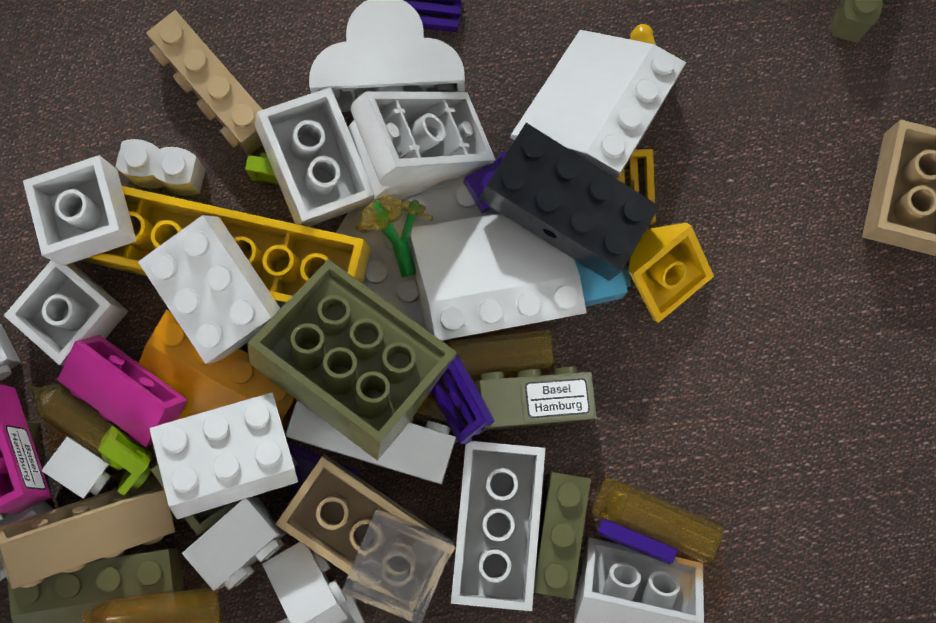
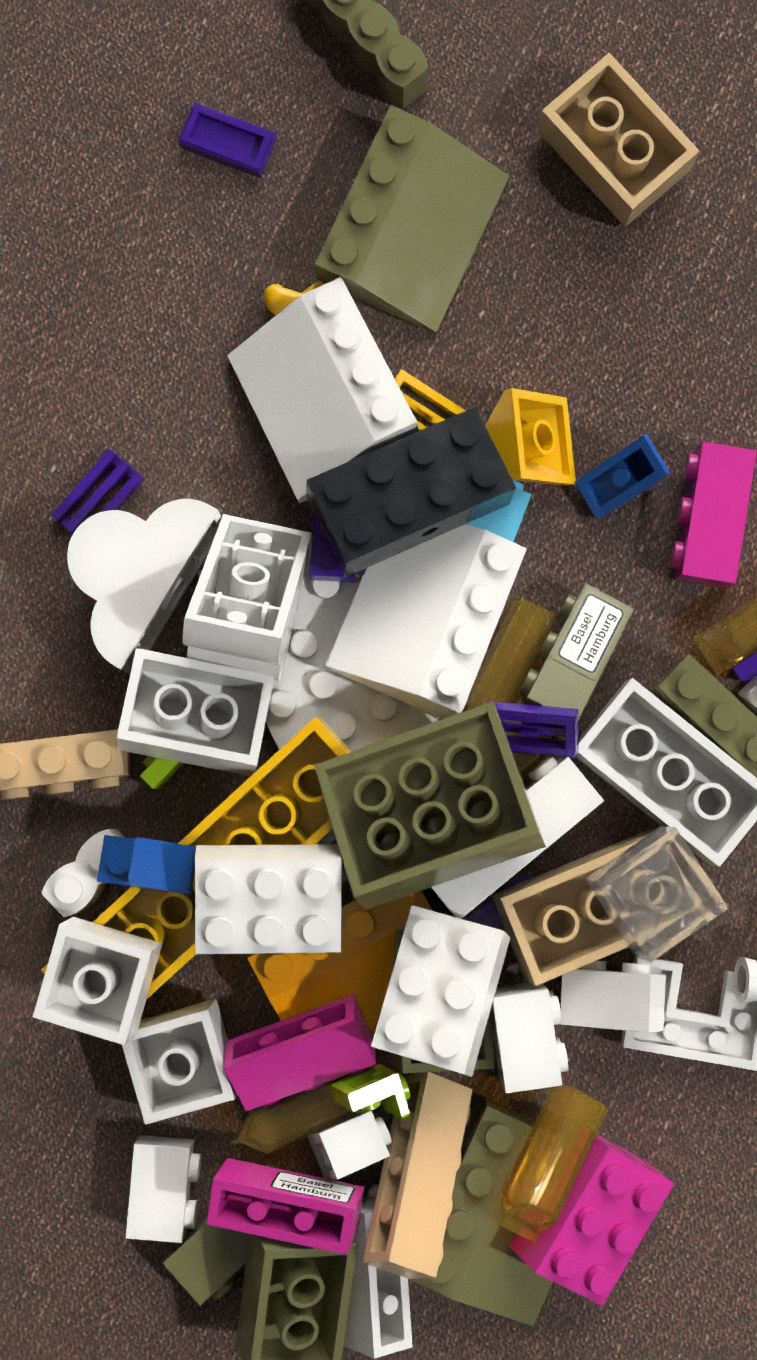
camera: 50 degrees left, 5 degrees up
plant [355,196,434,278] -> none
none -> blue slope [97,835,196,895]
none -> olive slope [315,105,510,334]
none -> blue slope [574,434,670,520]
none -> dark pink brick [670,442,757,589]

